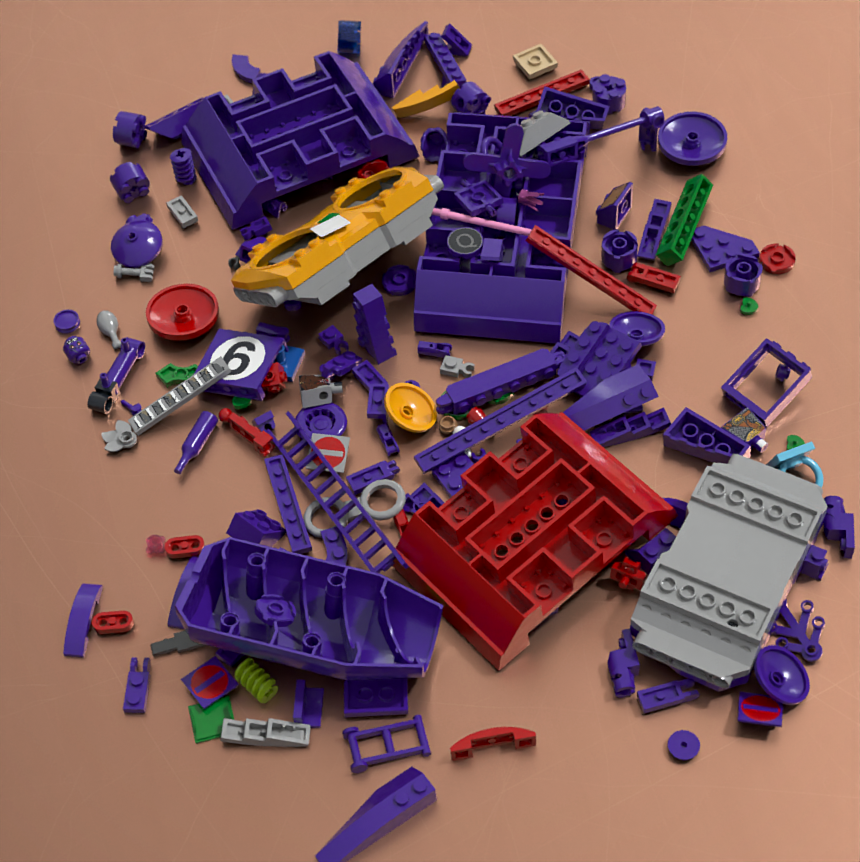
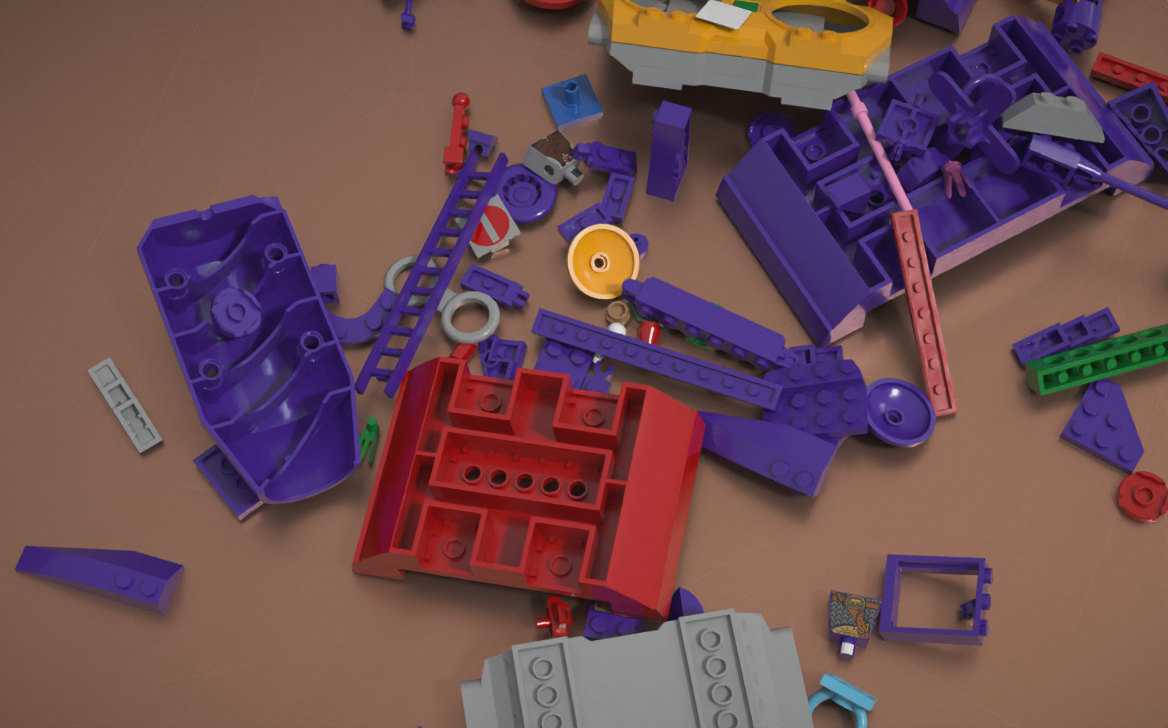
camera: 50 degrees right, 10 degrees up
dark purple slope [63,583,103,658] -> none
red plate [92,610,134,634] -> none
light grey plate [101,420,137,452] -> none
dark purple hinge [123,657,151,713] -> none
tile [128,356,232,436] -> none
clear pink plate [146,535,166,554] -> none
green tile [155,363,198,388] -> none
red plate [165,535,205,559] -> none
dark purple piece [174,411,218,474] -> none
piece [181,656,239,709] -> none
green piece [188,696,234,744] -> none
panel [194,329,289,401] -> none
dark purple slope [226,509,286,547] -> none
green piece [232,396,252,409] -> none
lime piece [235,658,279,703] -> none
dark purple bar [256,322,290,343] -> none
red brick [261,362,287,393] -> none
dark purple plate [264,454,312,554] -> none
dark purple panel [293,680,324,728] -> none
dark purple plate [318,325,349,355] -> none
dark purple piece [342,715,431,773] -> none
dark purple bar [376,423,400,457] -> none
dark purple bar [417,341,452,358] -> none
dark purple hair [420,127,447,162] -> none
light grey plate [440,355,475,378] -> none
tile [447,227,483,259] -> none
red slope [450,727,536,761] -> none
dark purple slope [590,407,671,447] -> none
dark purple slope [596,182,633,230] -> none
dark purple brick [601,230,638,273] -> none
dark purple plate [607,629,640,698] -> none
red plate [626,262,681,293] -> none
dark purple plate [636,359,656,381] -> none
dark purple wedge [663,407,751,464] -> none
dark purple brick [724,254,763,297] -> none
green piece [740,298,759,315] -> none
green piece [786,435,805,450] -> none

